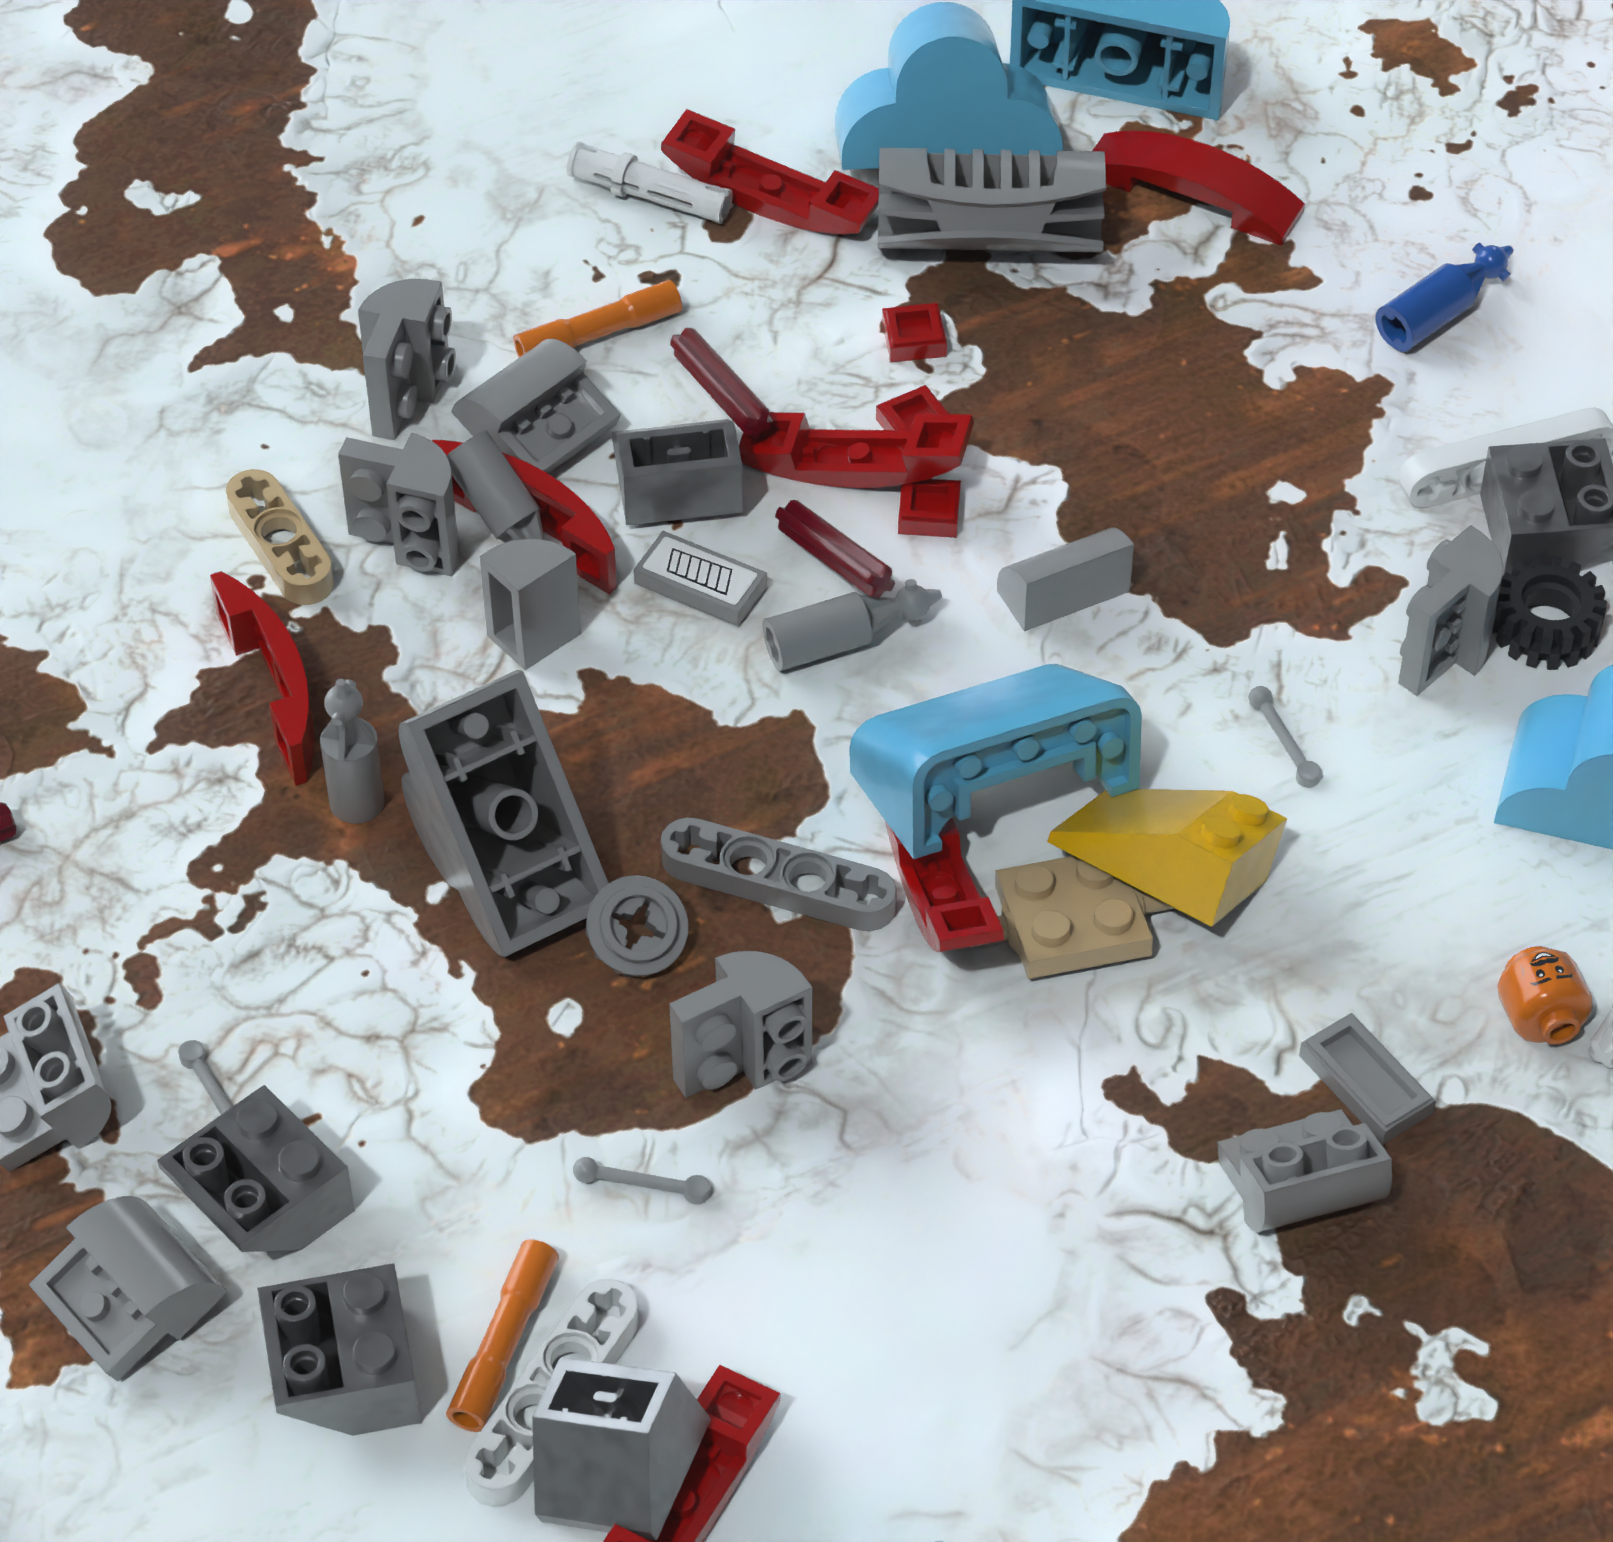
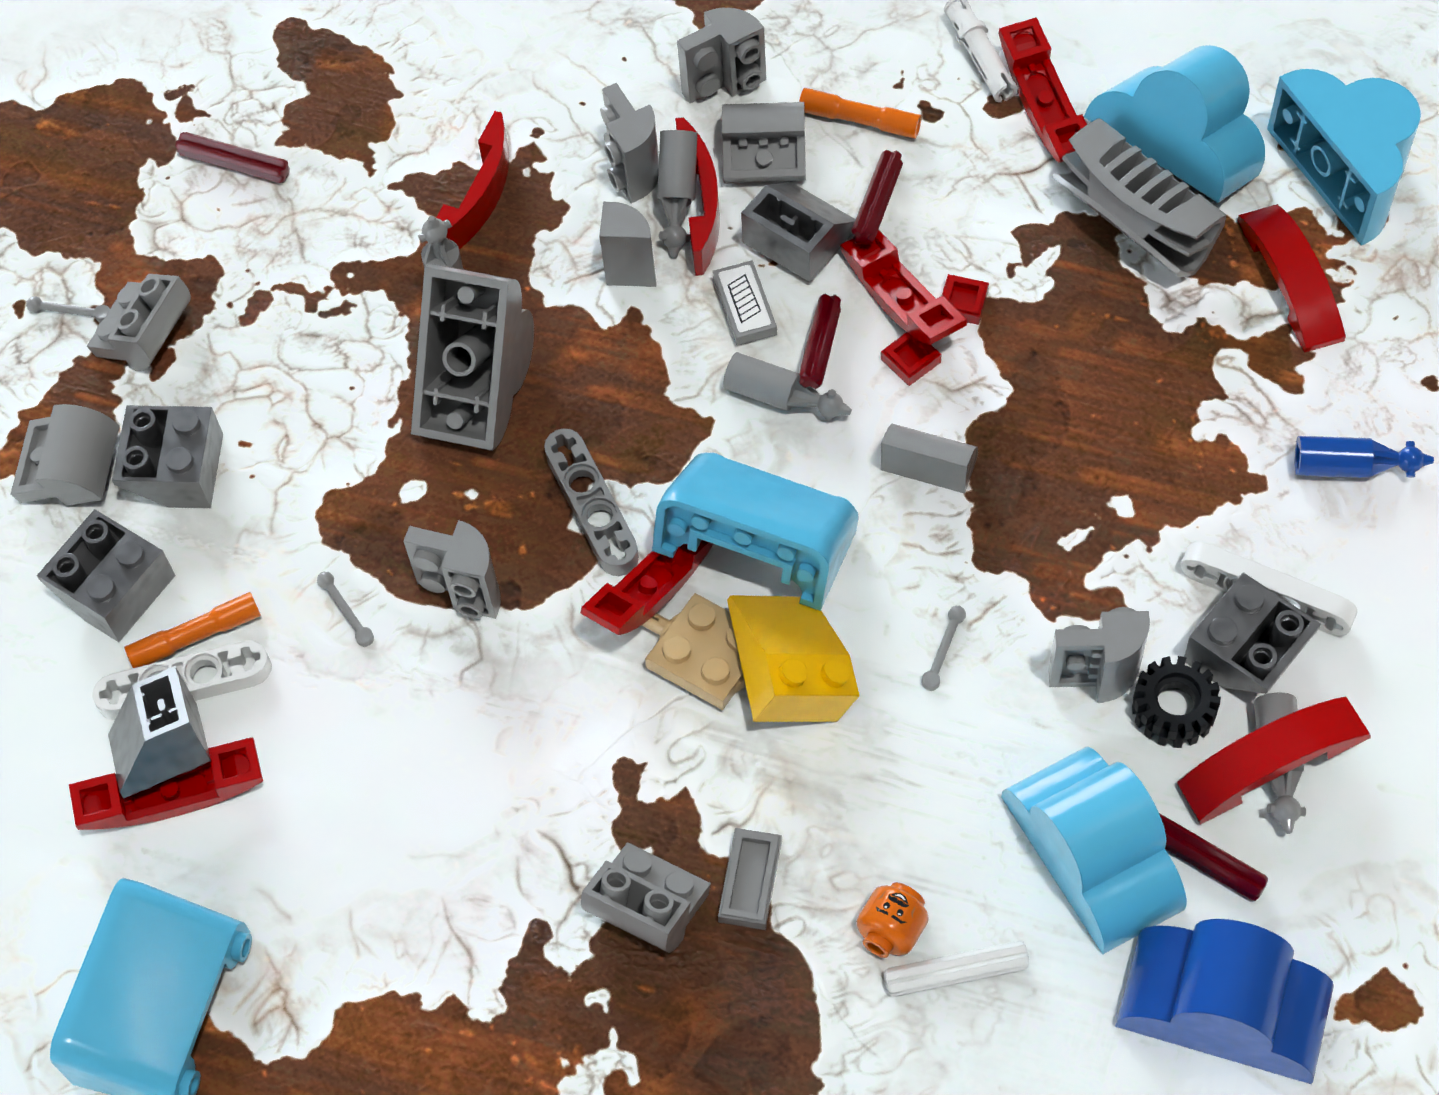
camera: 50 degrees right, 10 degrees up
light grey hinge [178,1040,231,1115] -> none
tan beam [226,469,334,605] -> none
light grey gear [585,875,688,979] -> none
red tile [882,303,947,363] -> none

